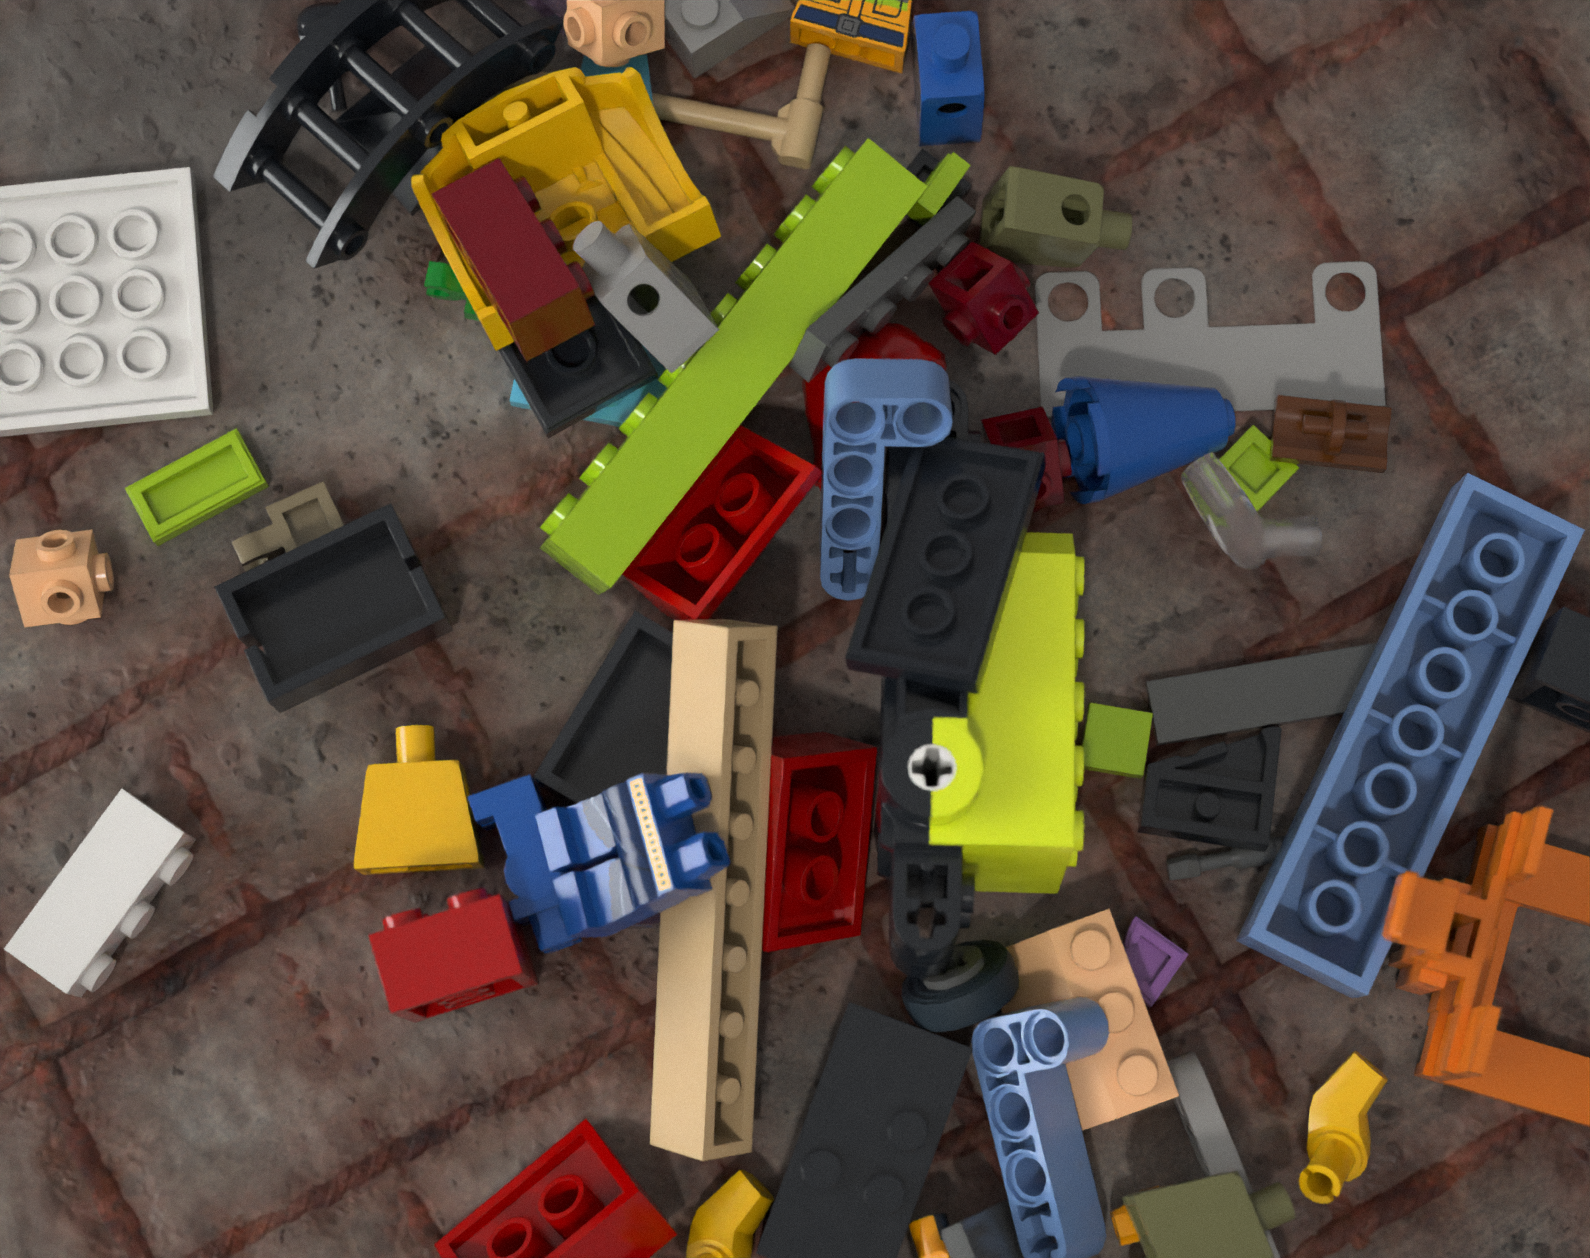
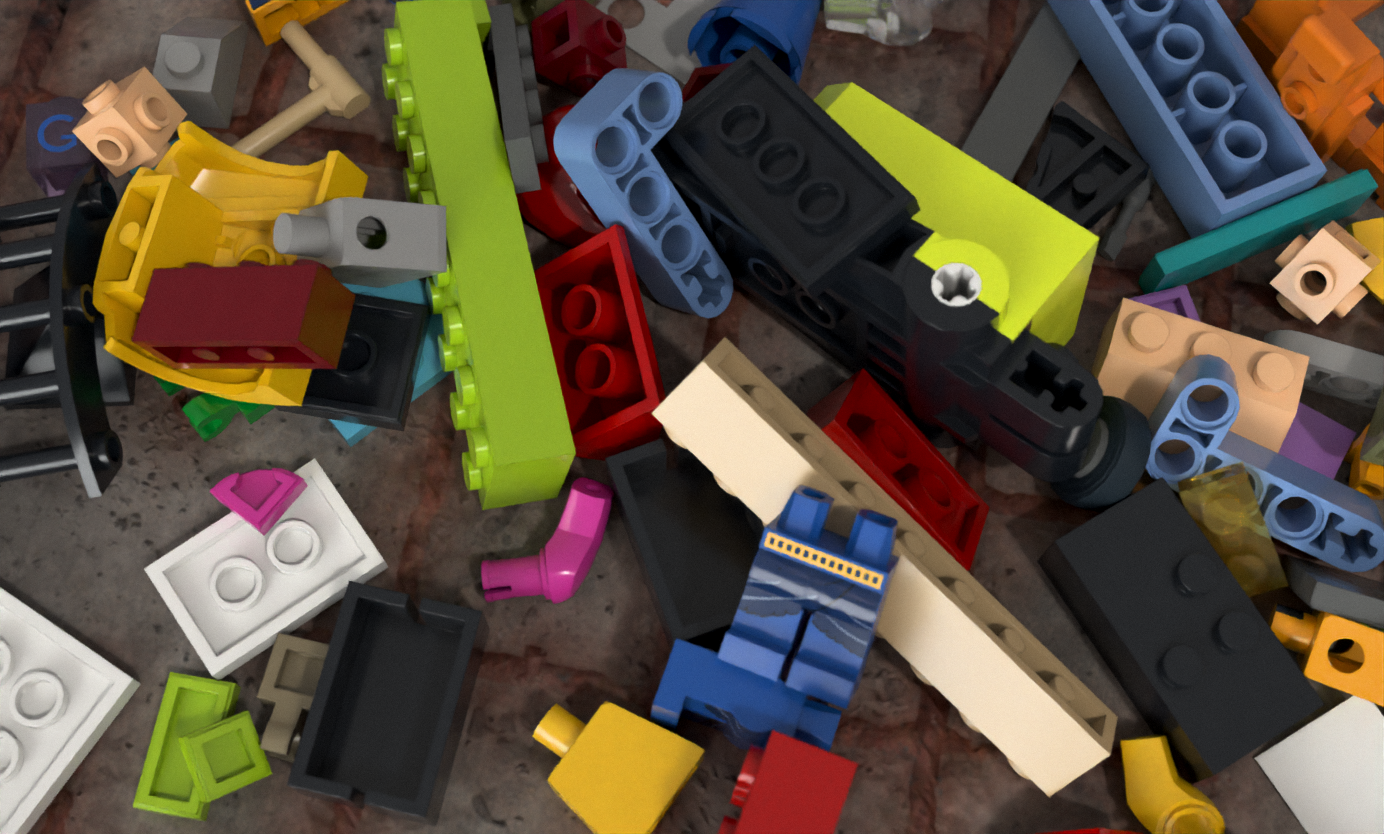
camera: 55 degrees left, 10 degrees down
none -> white plate [144,458,388,680]
none -> lime tile [177,710,272,803]
none -> dark pink tile [209,468,308,536]
none -> dark pink arm [481,477,614,604]
none -> teal tile [1138,169,1378,295]
none -> clear yellow plate [1177,461,1289,597]
none -> light nougat brick [1270,220,1381,325]
none -> medium lavender tile [1278,402,1356,479]

